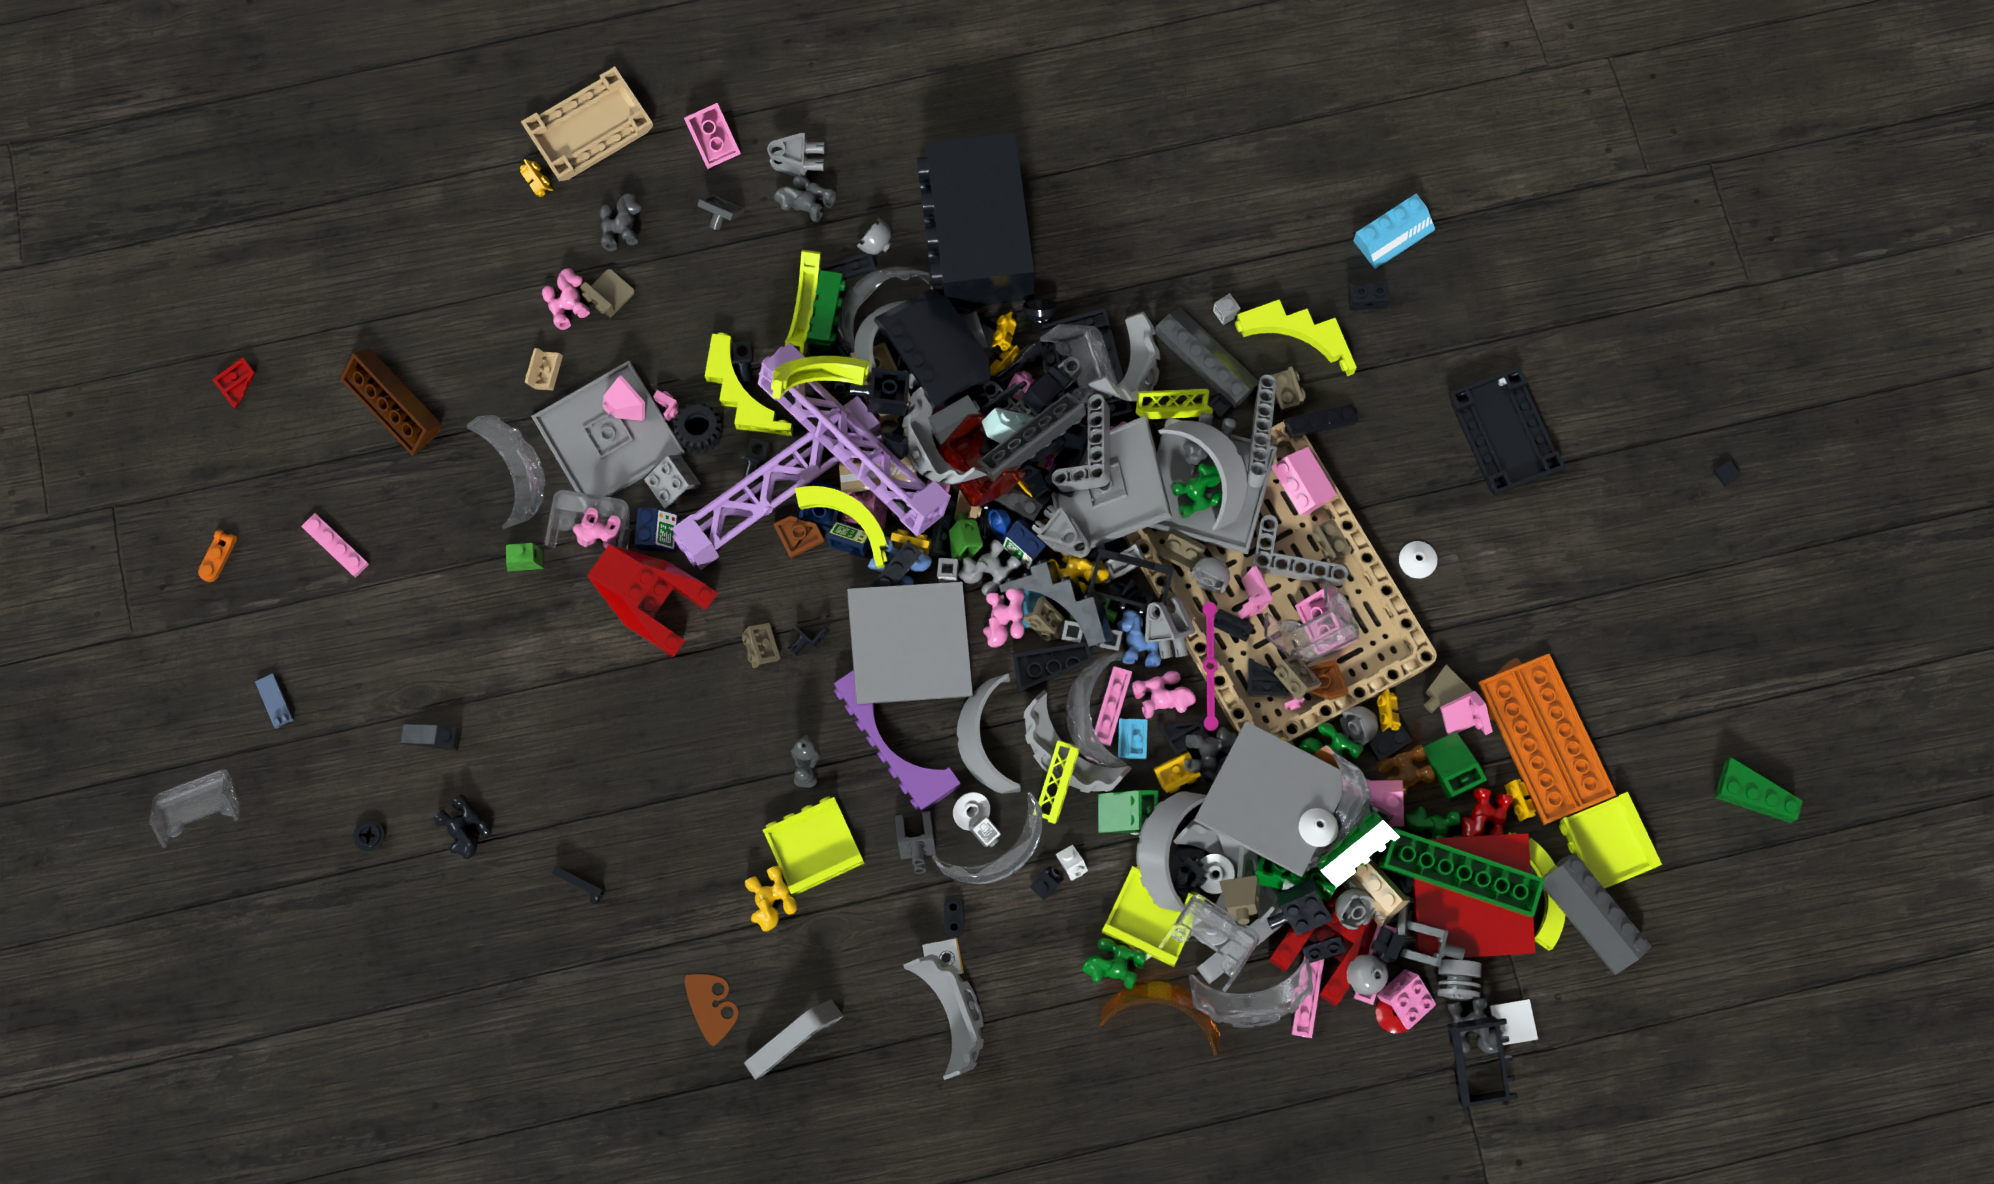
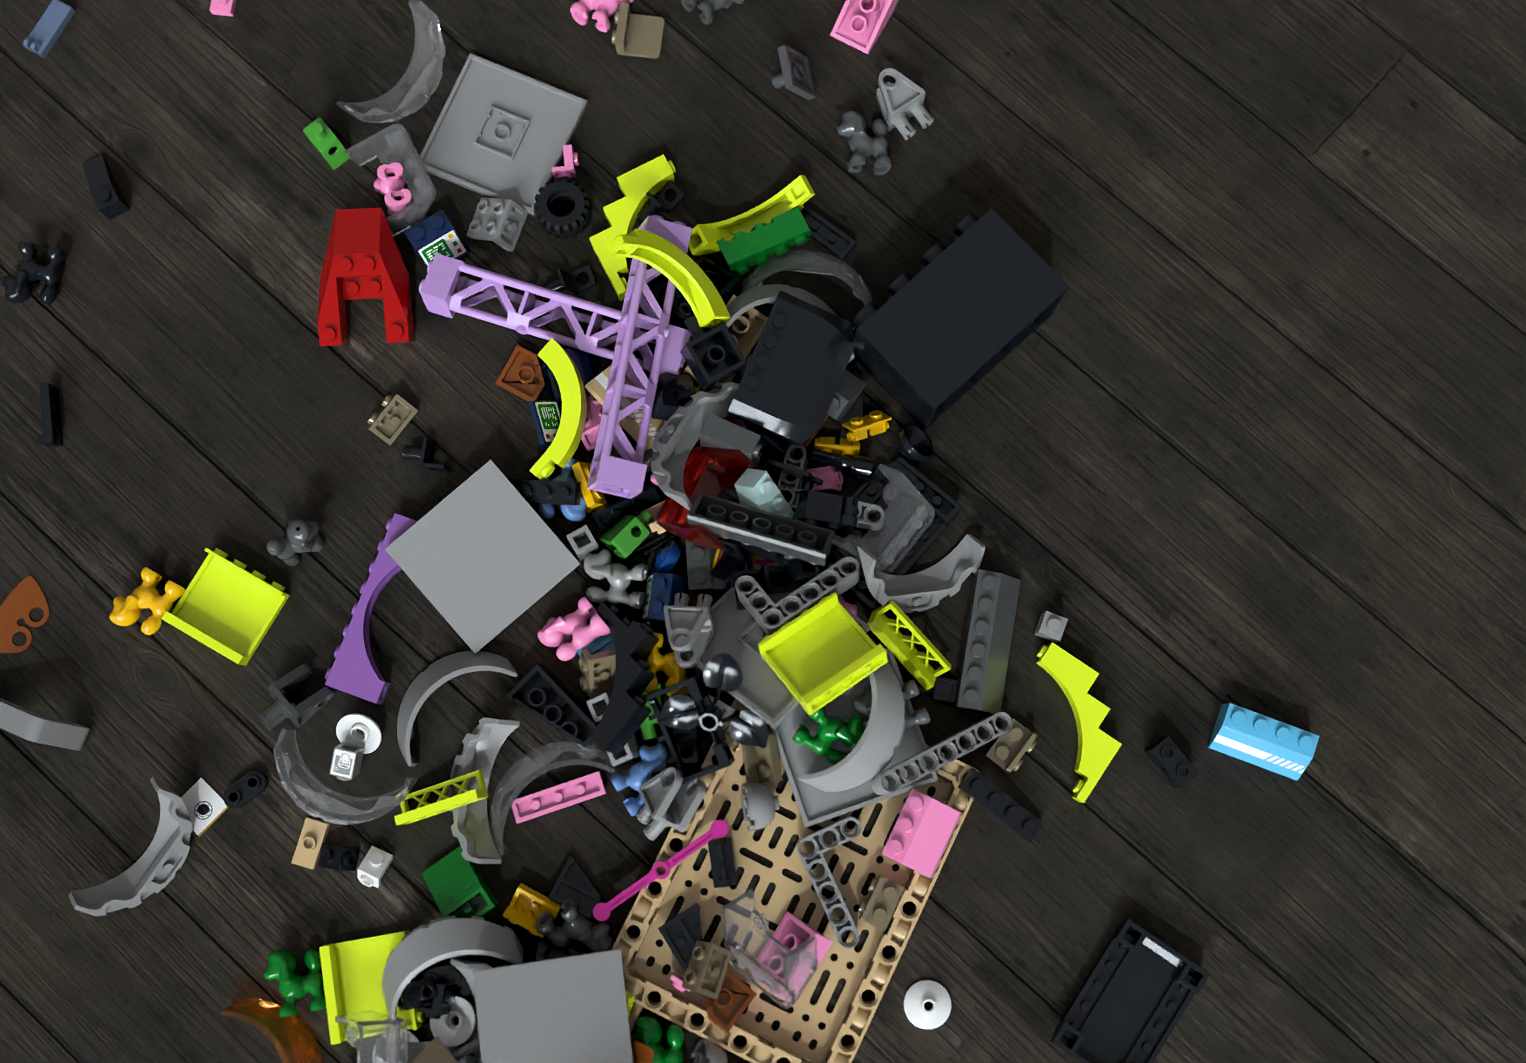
camera: 55 degrees right, 5 degrees up
tan bracket [525,348,563,390] -> none
bright pink slope [603,376,645,421] -> none
light grey cylinder [857,217,892,255] -> none
medium azure plate [1118,718,1148,759] -> none
bright pink animal [1132,671,1196,719] -> none
bright pink bracket [1238,566,1273,620] -> none
none -> tan plate [291,817,330,870]
none -> black plant [657,653,768,748]
none -> neon yellow panel [758,592,888,716]

